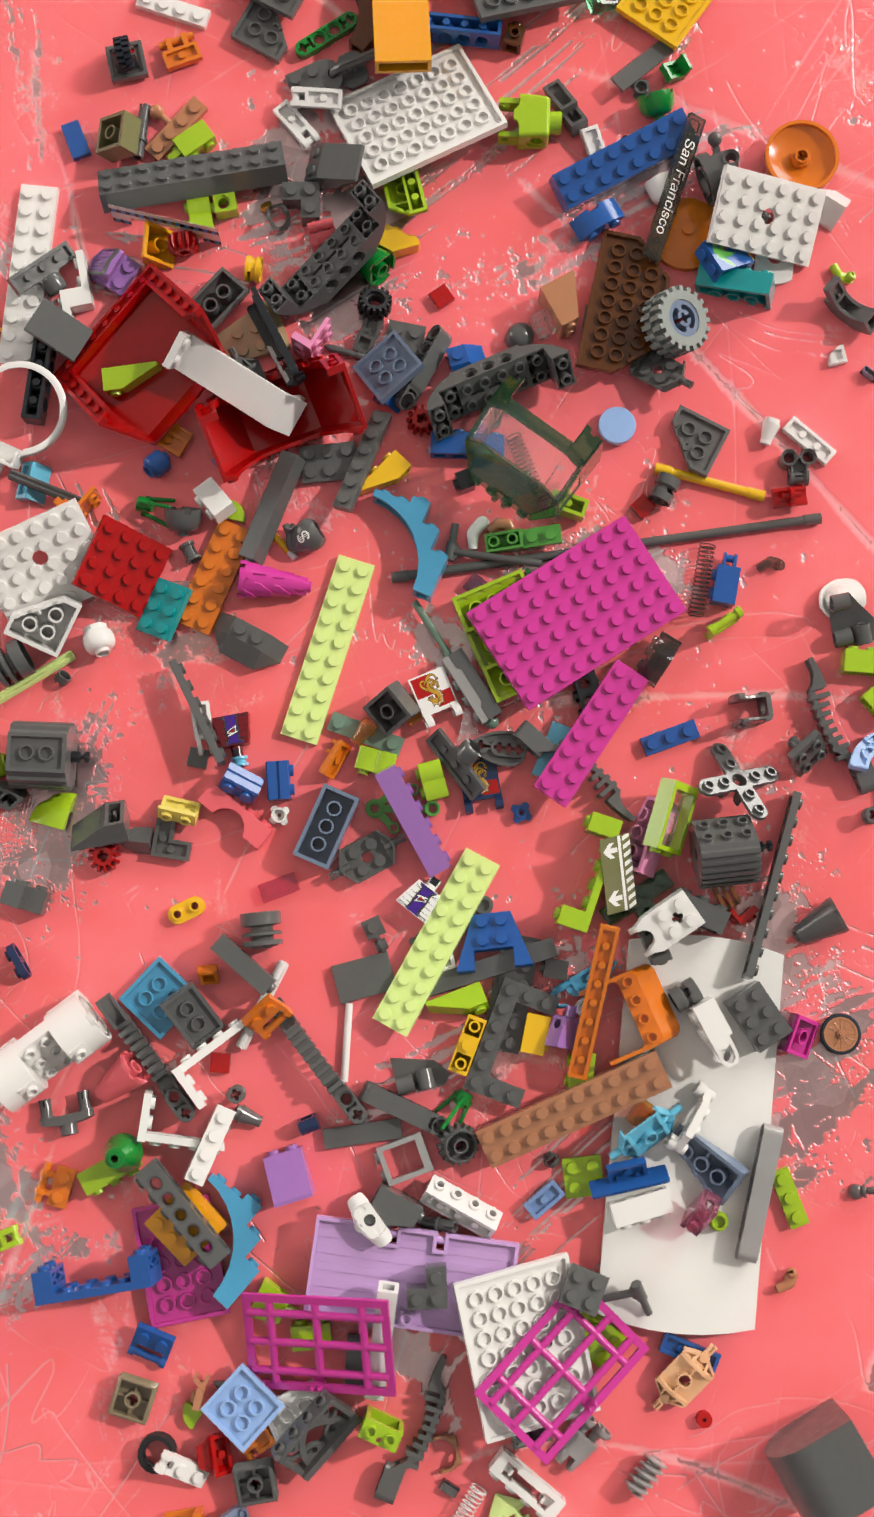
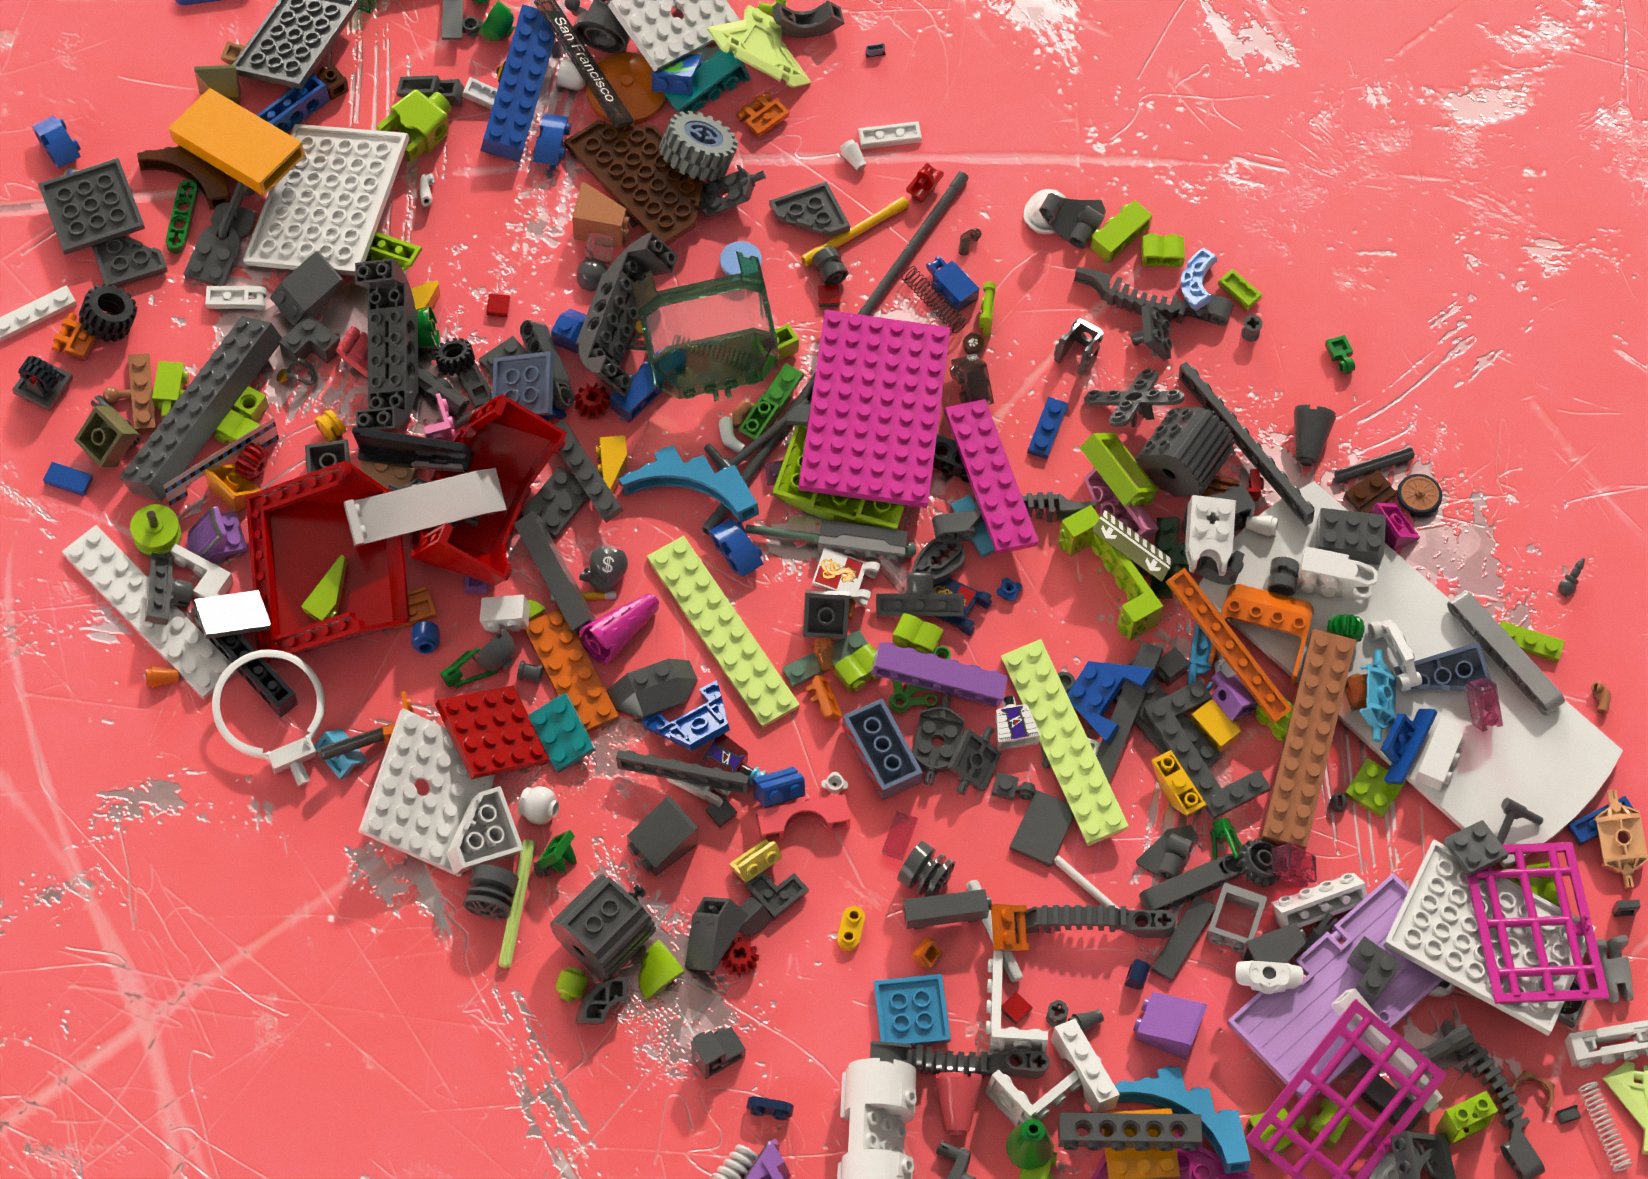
camera: 50 degrees left, 20 degrees down
dark grey plate [159,981,226,1050] -> none
blue brick [265,760,295,801] -> none
white plate [290,86,343,110] -> none
lime slope [425,981,490,1015] -> none
black plate [452,468,476,495] -> none
medium blue plate [523,1178,566,1220] -> none
lime plate [708,1211,728,1231] -> none
dark grey piece [777,448,817,487] -> none
white tile [828,344,848,368] -> none
none -> black tyre [79,284,137,342]
none -> lime wheel [130,504,182,556]
none -> dark grey piece [418,366,469,416]
none -> white arm [419,174,435,206]
none -> green tile [537,830,577,873]
none -> dark grey slope [626,795,698,877]
none -> blue wing [641,680,730,751]
none -> yellowish green plate [707,5,812,88]
none -> blue brick [708,518,764,577]
none -> orange plate [736,92,789,138]
none -> dark grey tile [786,404,811,426]
none -> dark grey plate [947,726,1002,795]
none -> tile [963,333,984,355]
none -> white cone [1245,516,1278,537]
none -> clear pink brick [1271,843,1317,888]
none -> green gear [1327,614,1365,642]
none -> dark grey axle [1334,447,1415,482]
none -> reddish brown plate [1344,470,1398,513]
none -> dark grey axle [1413,1024,1476,1065]
none -> dark grey tile [1612,900,1641,917]

